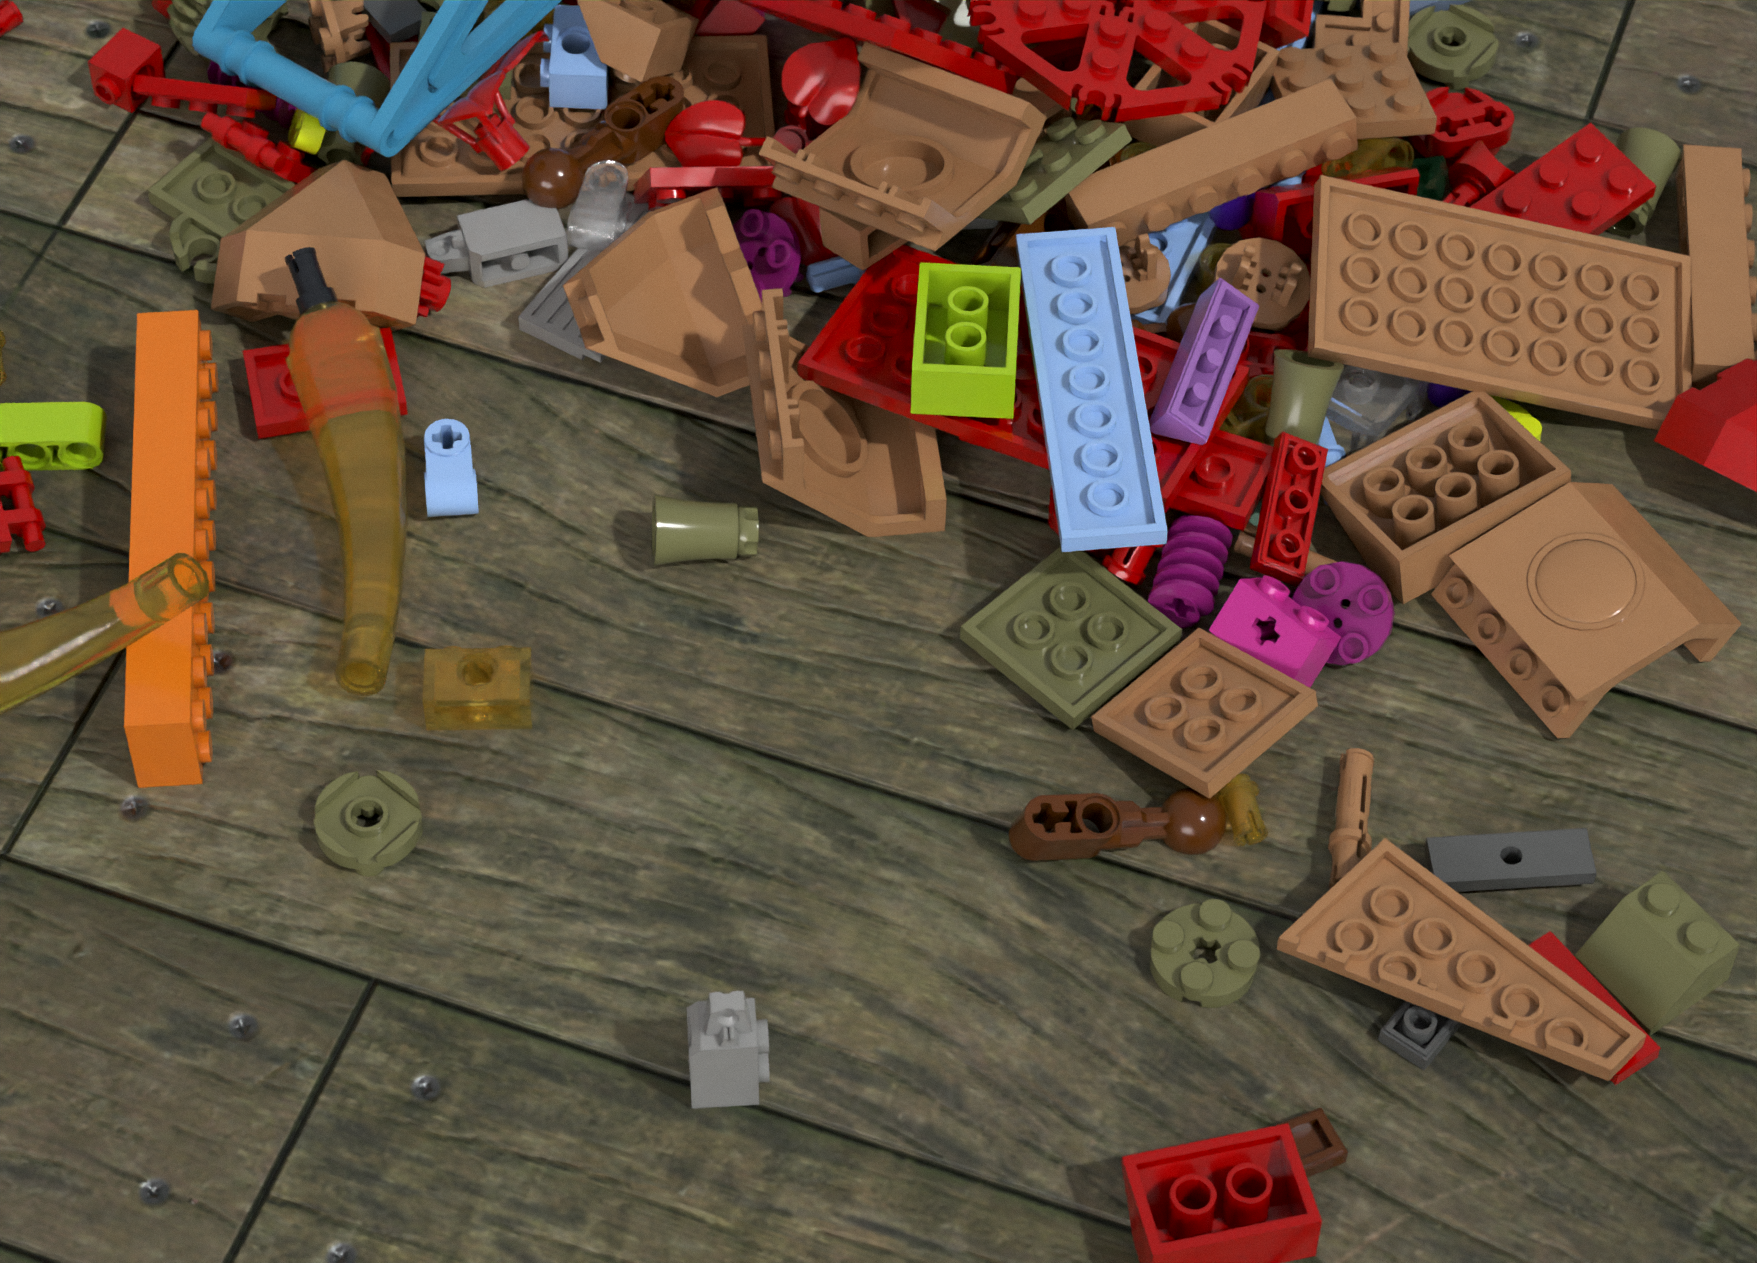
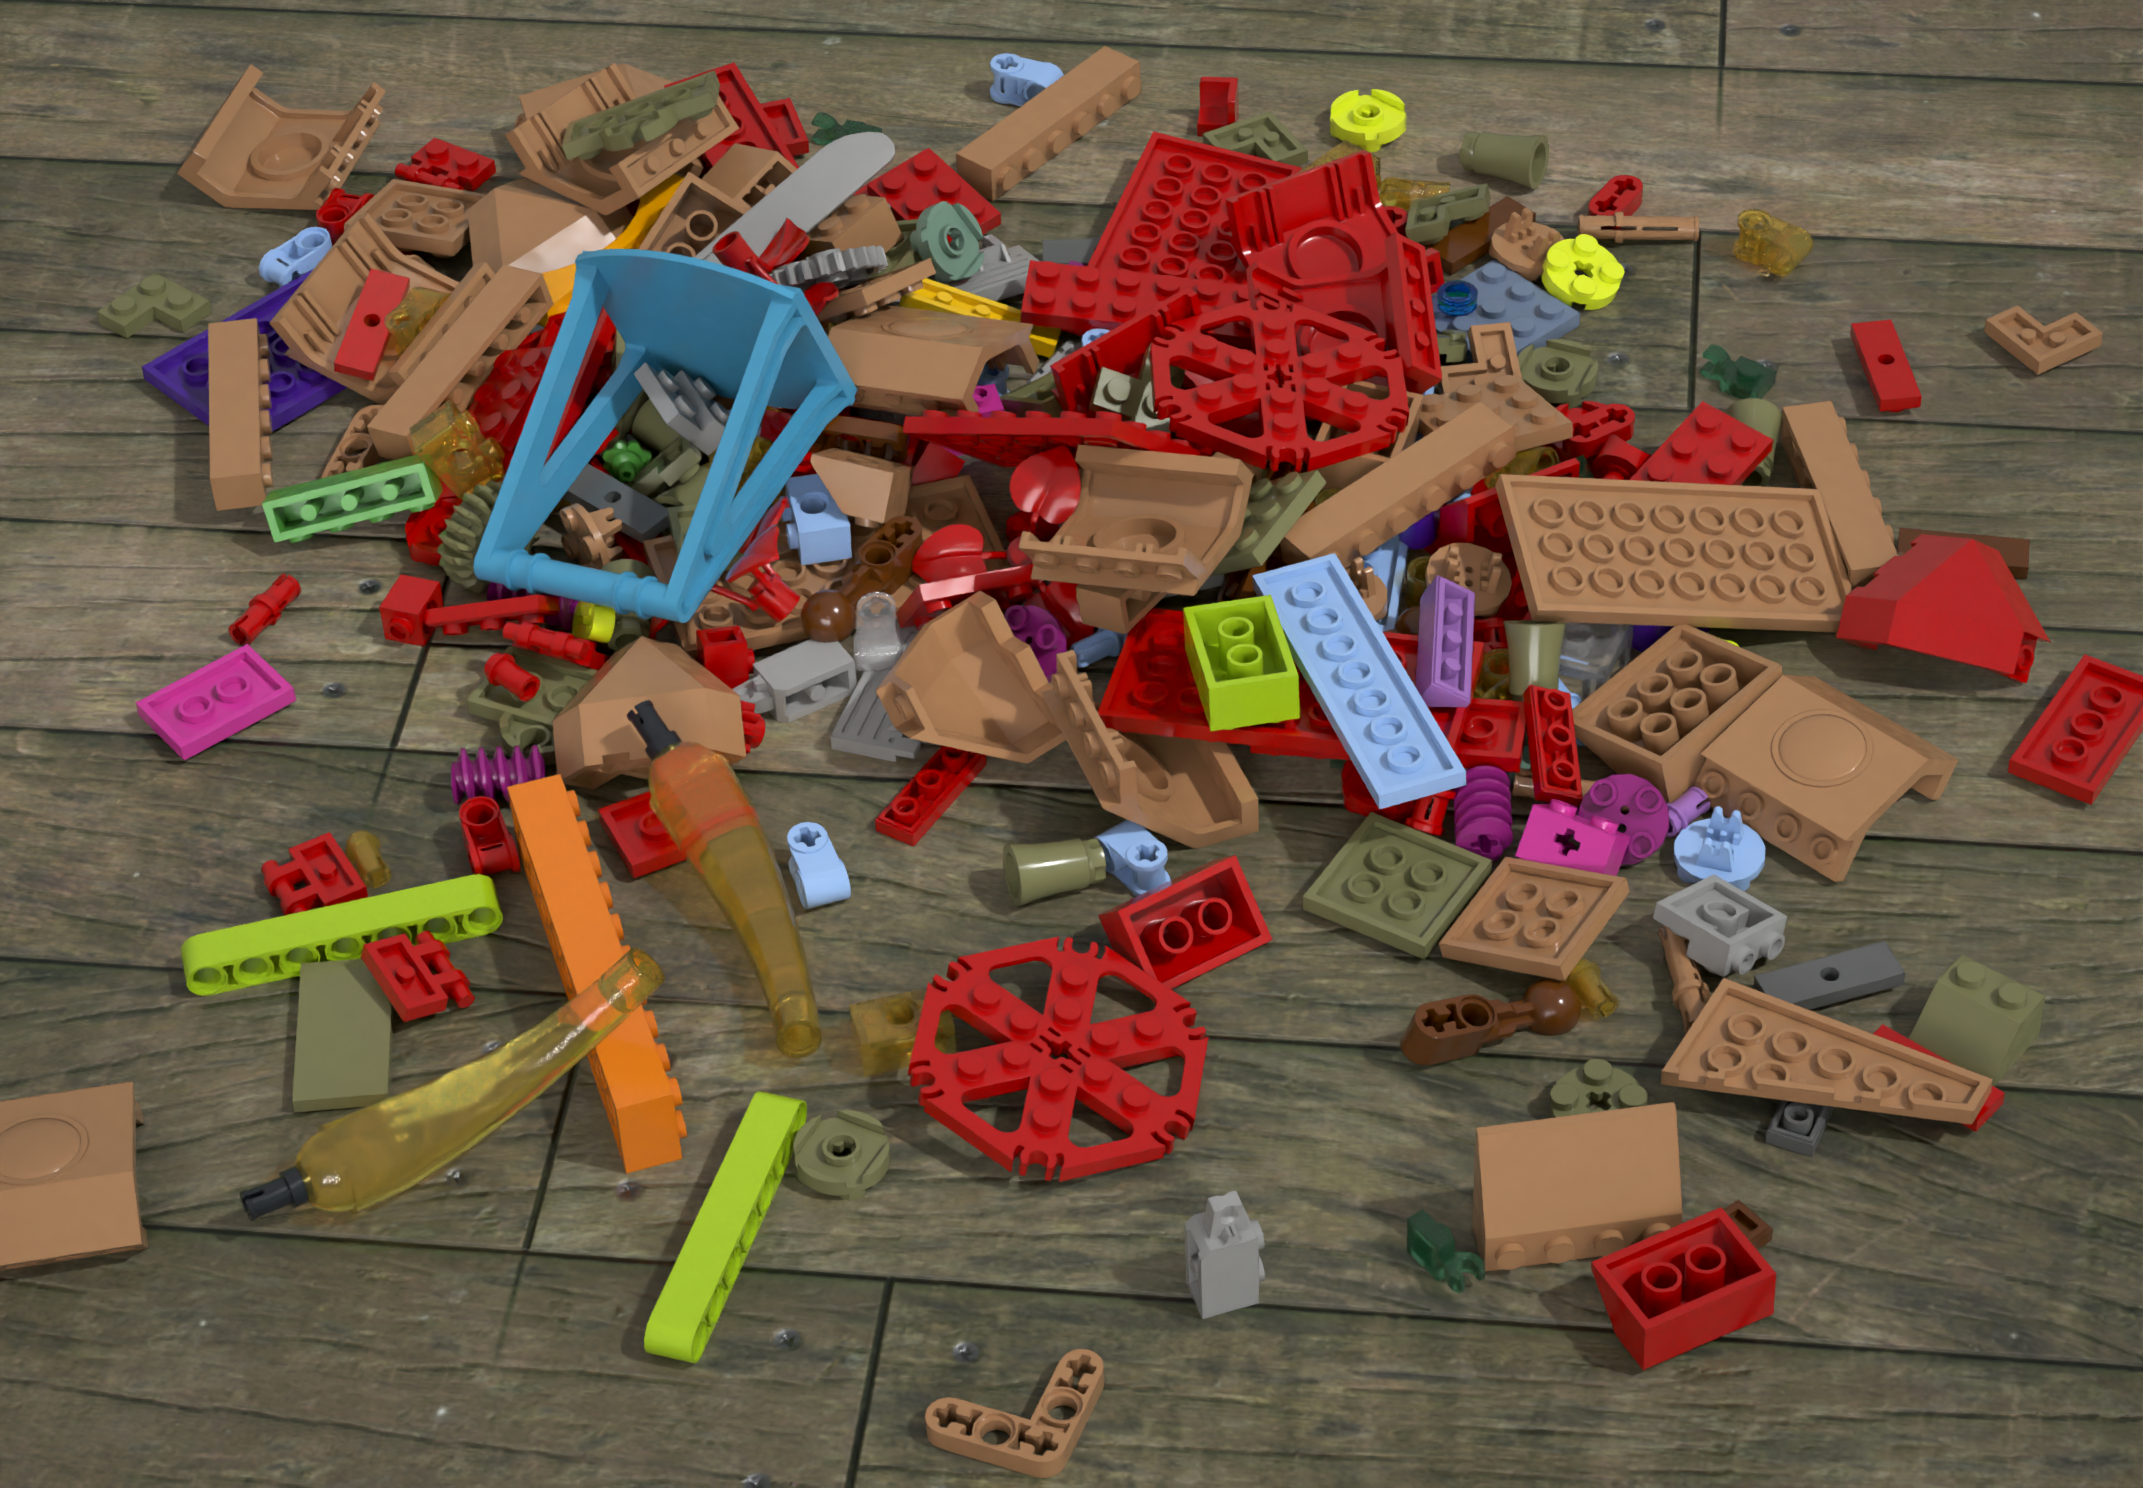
camera: 10 degrees left, 10 degrees down
none -> magenta piece [451,745,546,805]
none -> red piece [459,796,521,876]
none -> red pin [484,653,540,702]
none -> lime beam [644,1091,807,1364]
none -> red brick [696,625,755,689]
none -> red tile [875,746,987,847]
none -> red plate [908,936,1209,1182]
none -> medium nougat beam [925,1349,1105,1478]
none -> light blue piece [1094,819,1170,897]
none -> red slope [1098,855,1273,989]
none -> clear green plate [1407,1209,1485,1294]
none -> medium nougat slope [1472,1102,1683,1272]
none -> light grey plate [1653,875,1787,977]
none -> medium lavender pin [1666,786,1710,837]
none -> light blue plate [1674,806,1765,891]
none -> clear green plate [1700,344,1777,400]

